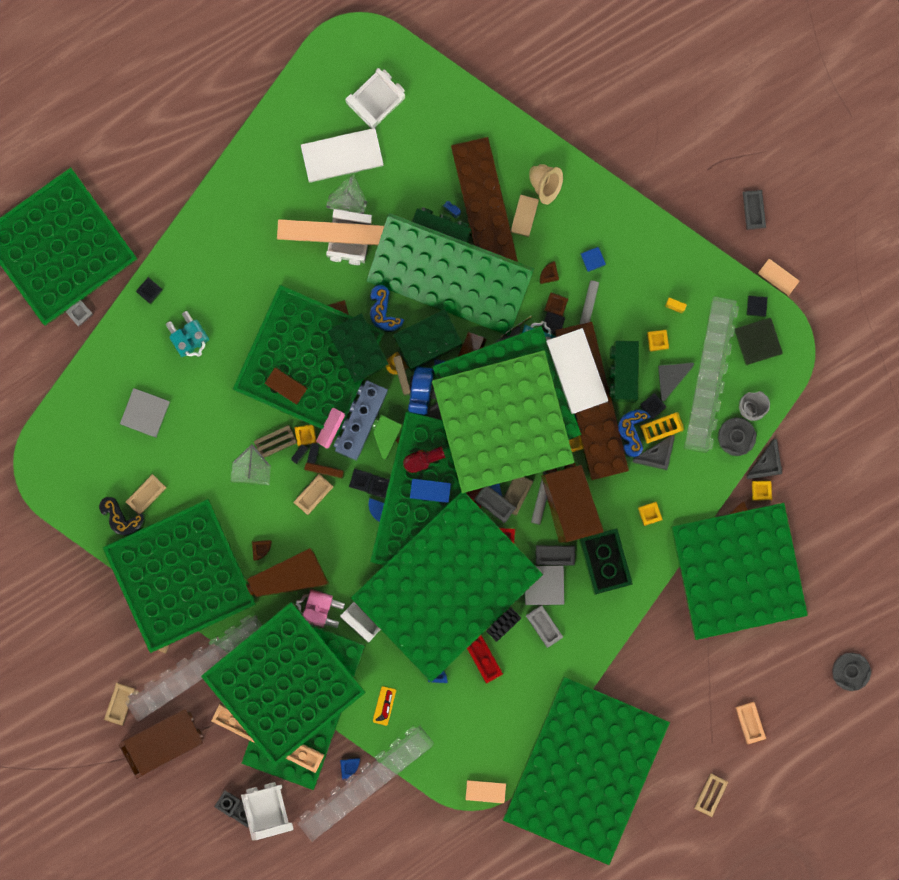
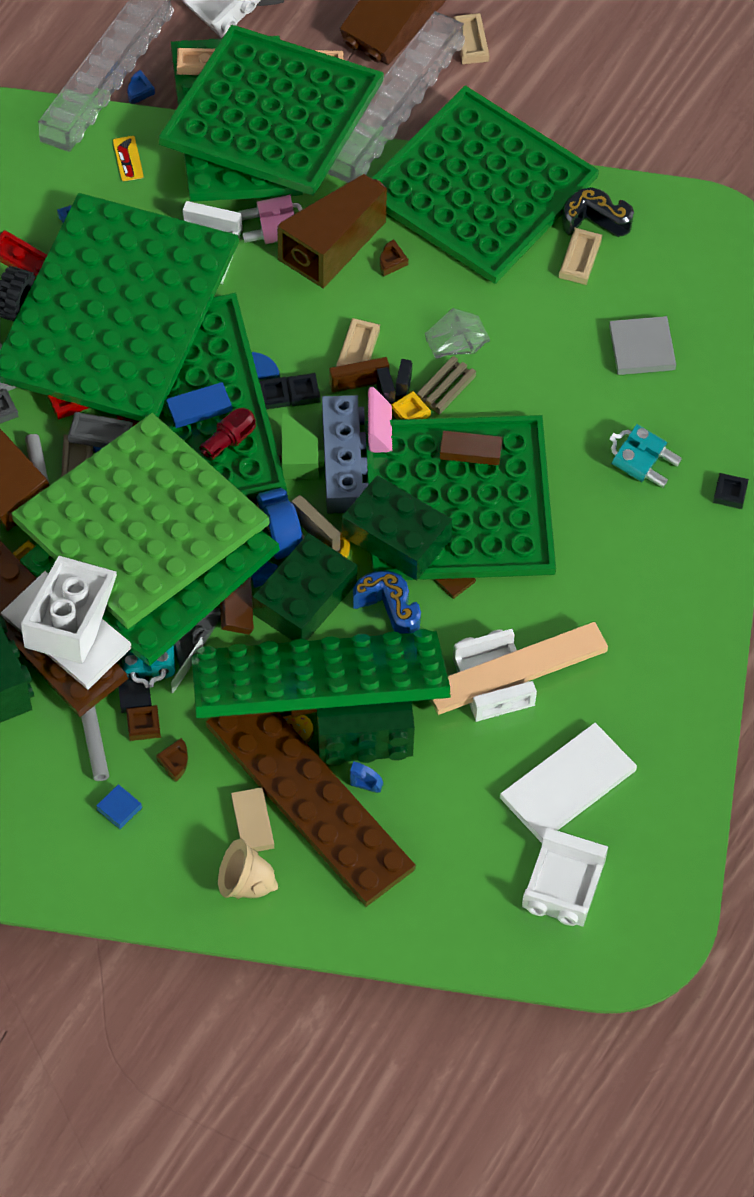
camera: 150 degrees right, 25 degrees down
clear slope [326,173,367,214] -> none
none -> white slope [21,556,117,664]

